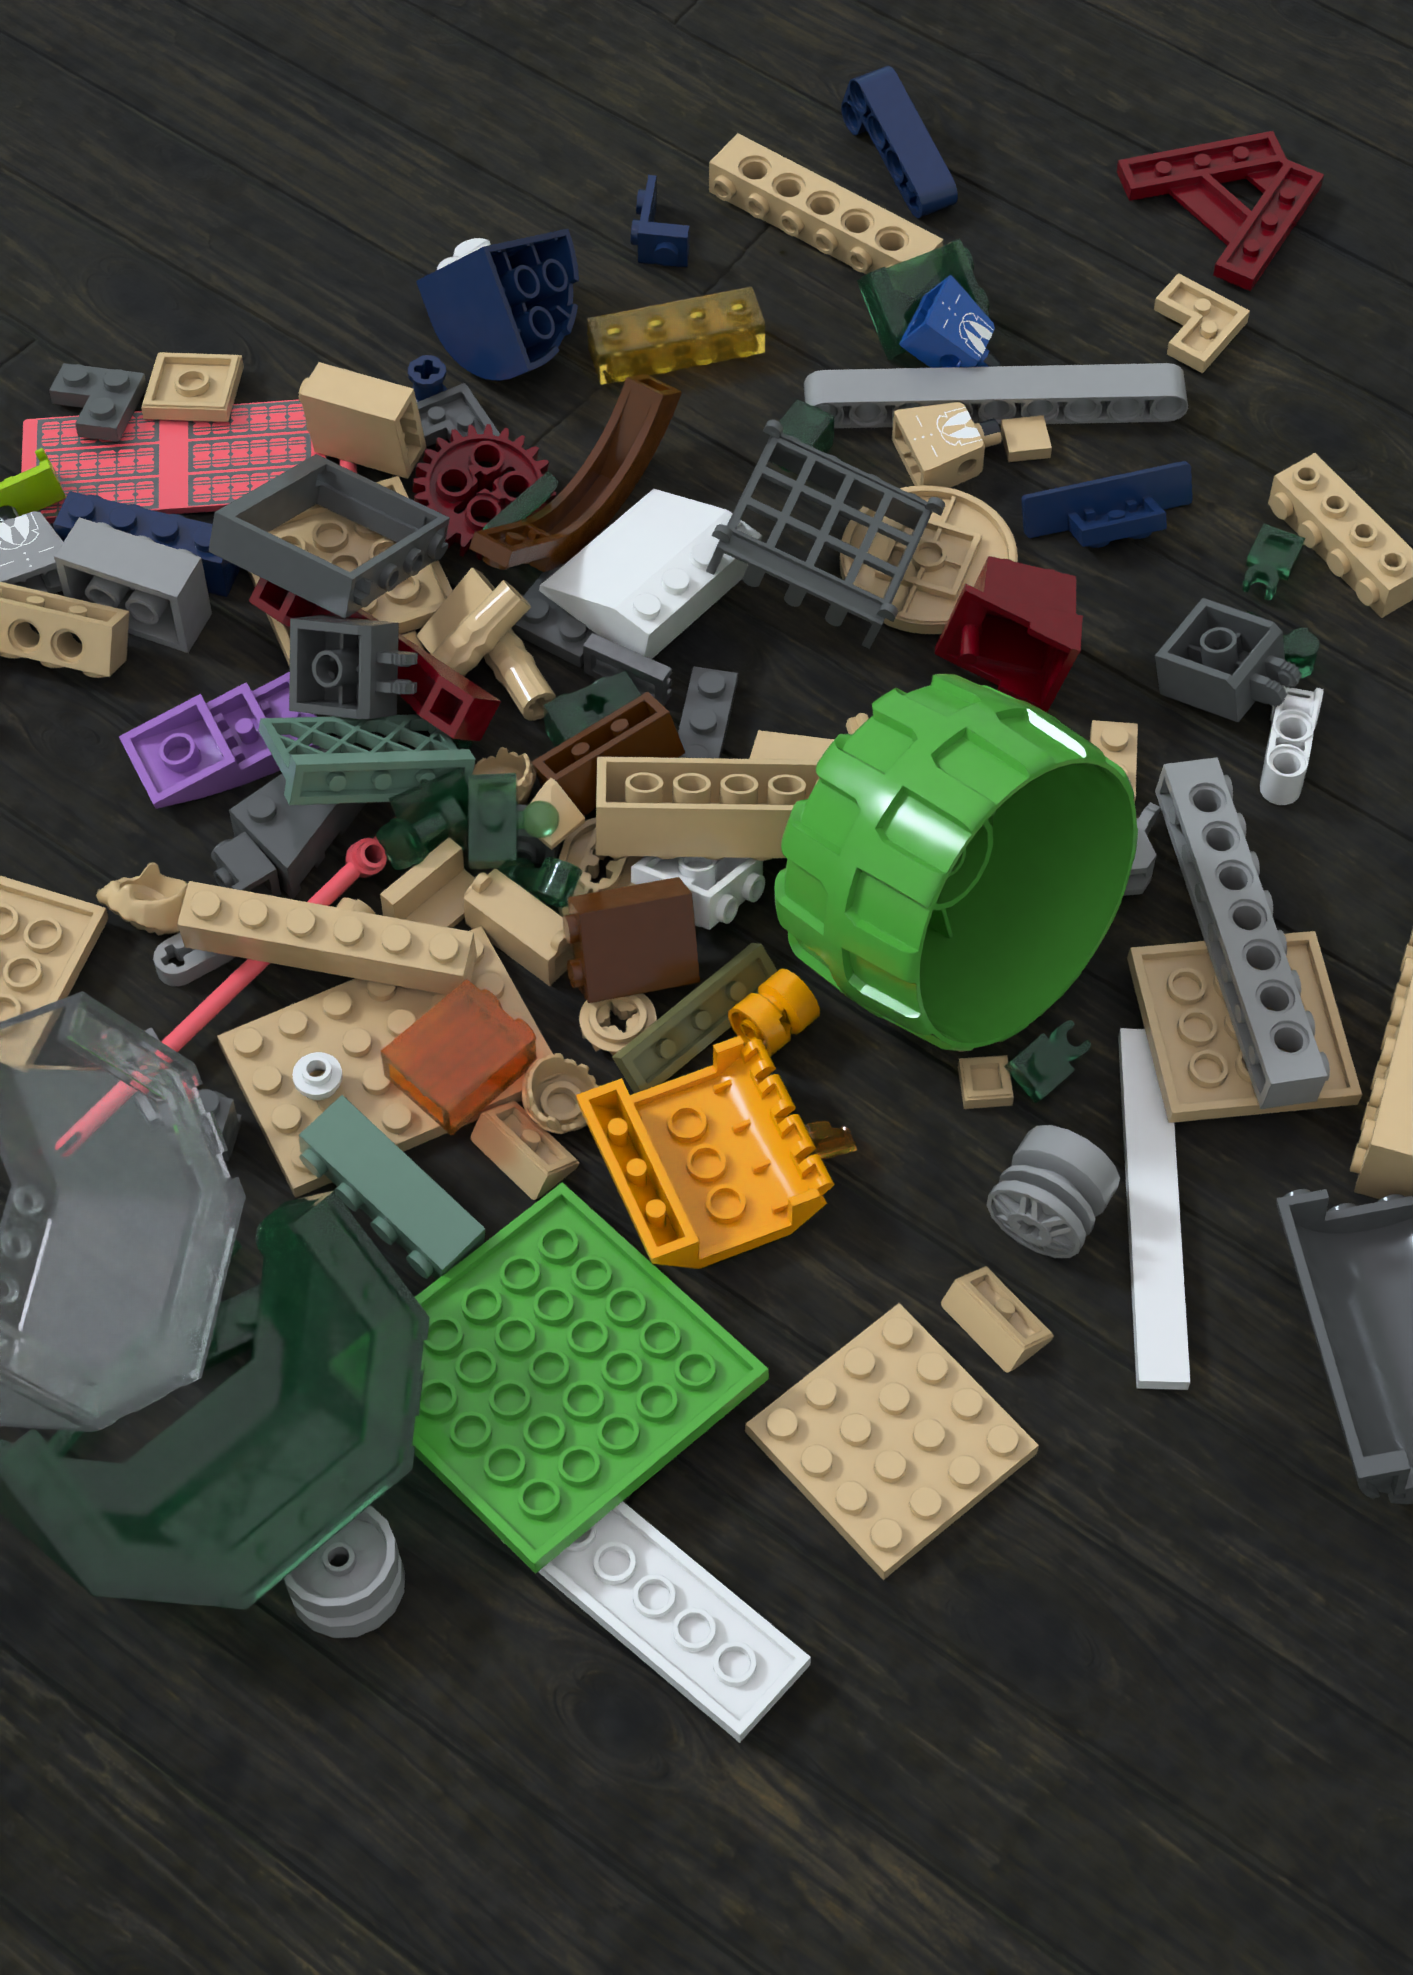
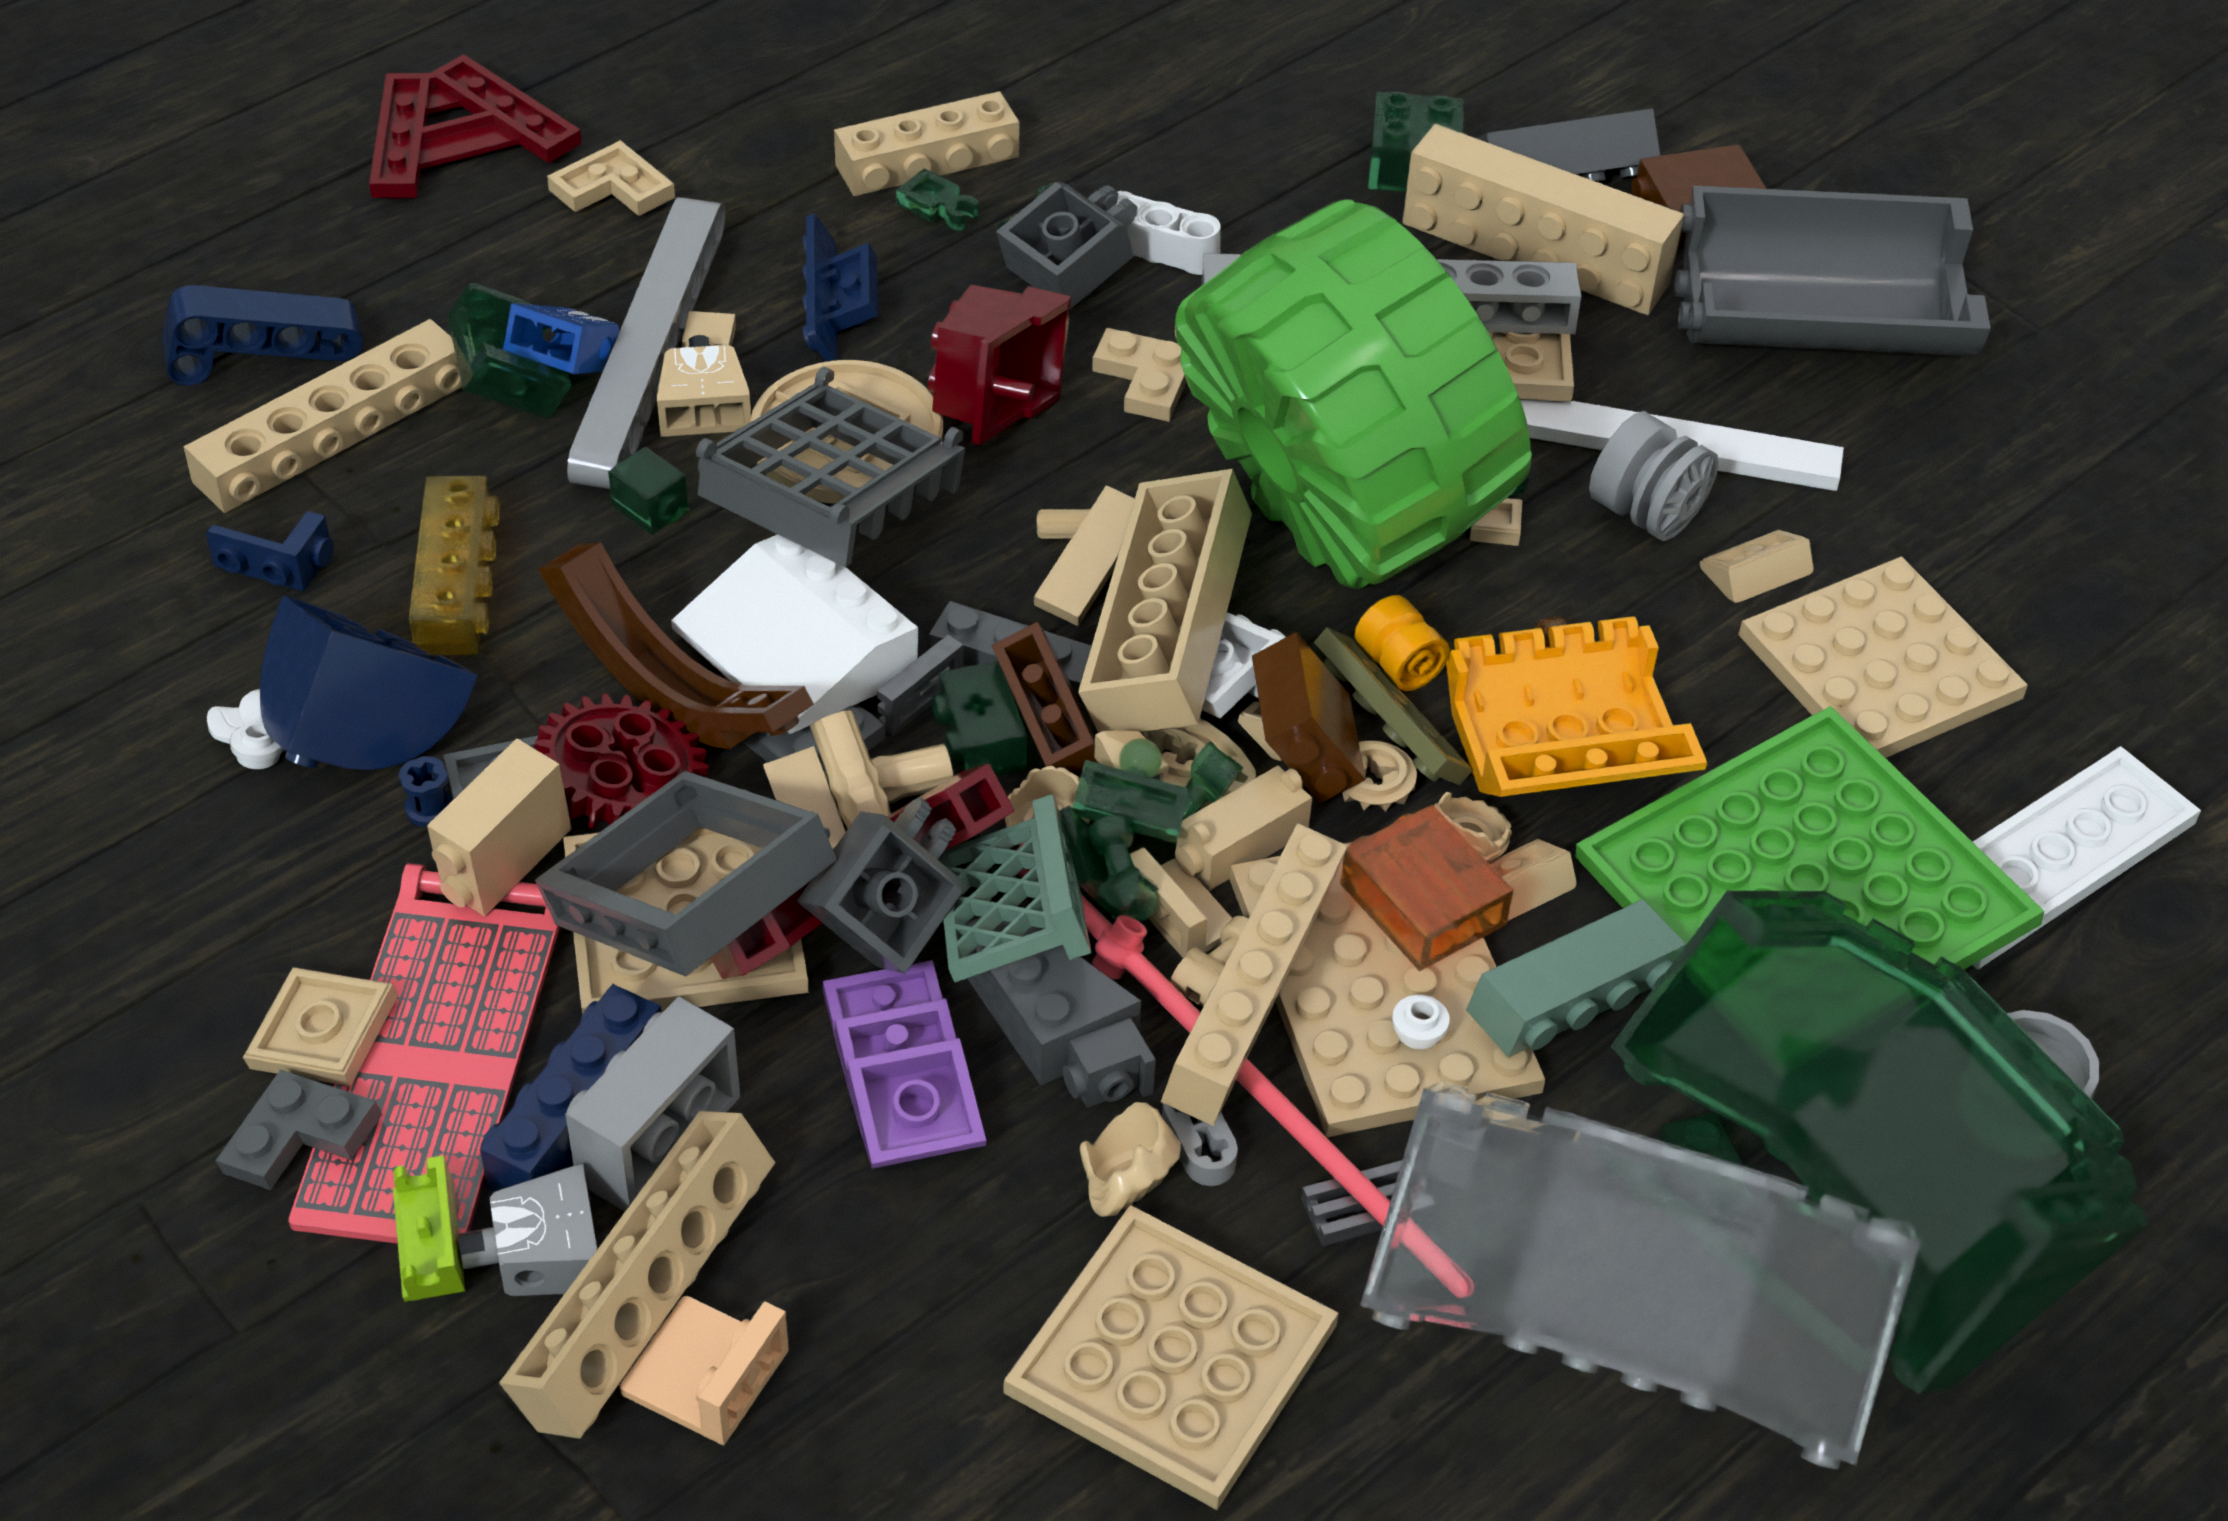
camera: 80 degrees left, 10 degrees down
clear green tile [482,471,559,530] -> none

